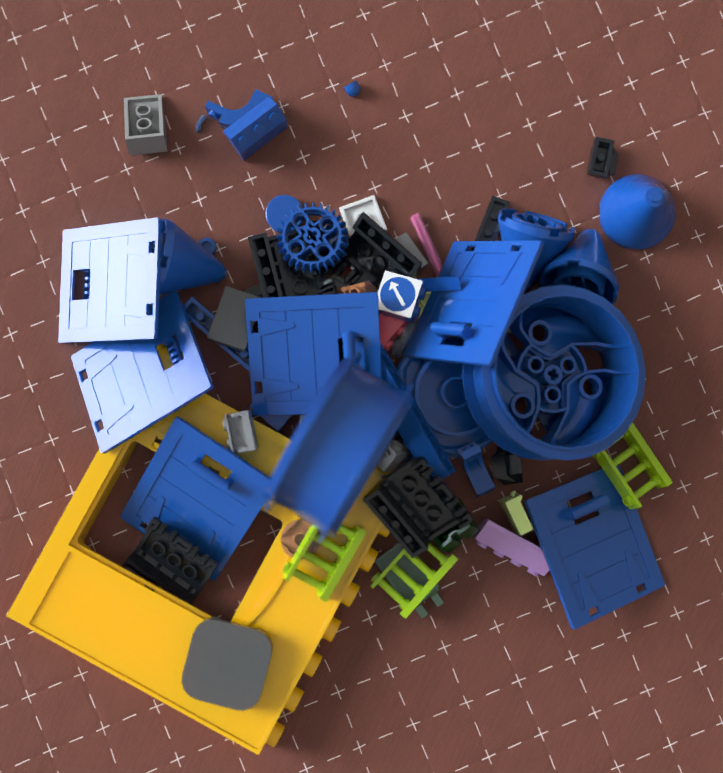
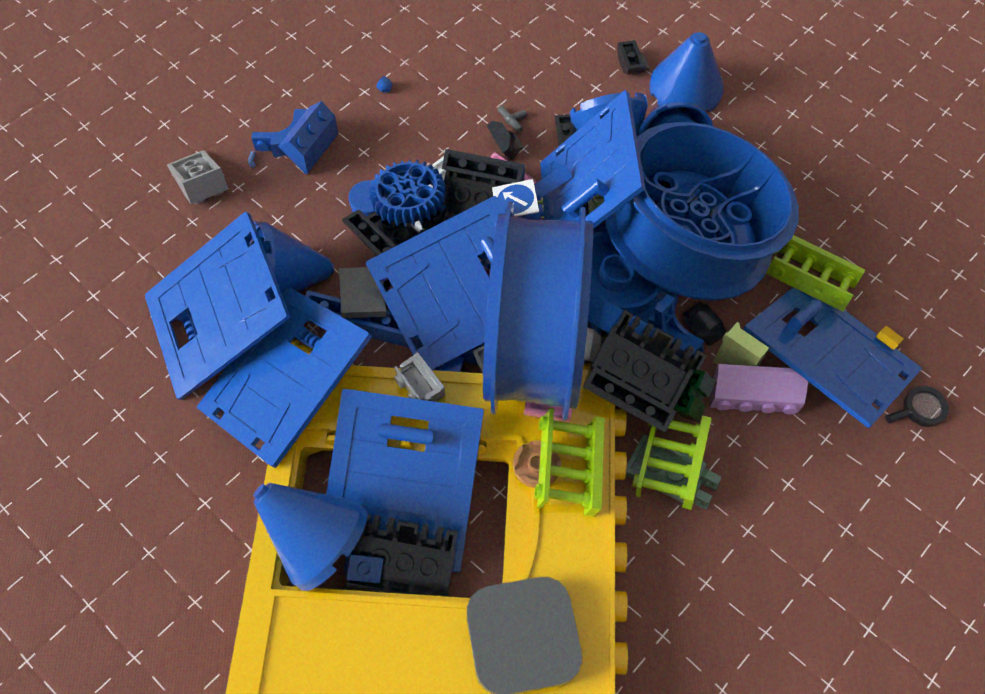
camera: 25 degrees left, 25 degrees down
none -> blue cone [253,483,367,591]
none -> blue bracket [343,552,383,583]
none -> black slope [487,121,524,160]
none -> dark grey piece [498,105,527,133]
none -> yellow tile [876,326,904,350]
none -> black piece [885,386,949,427]

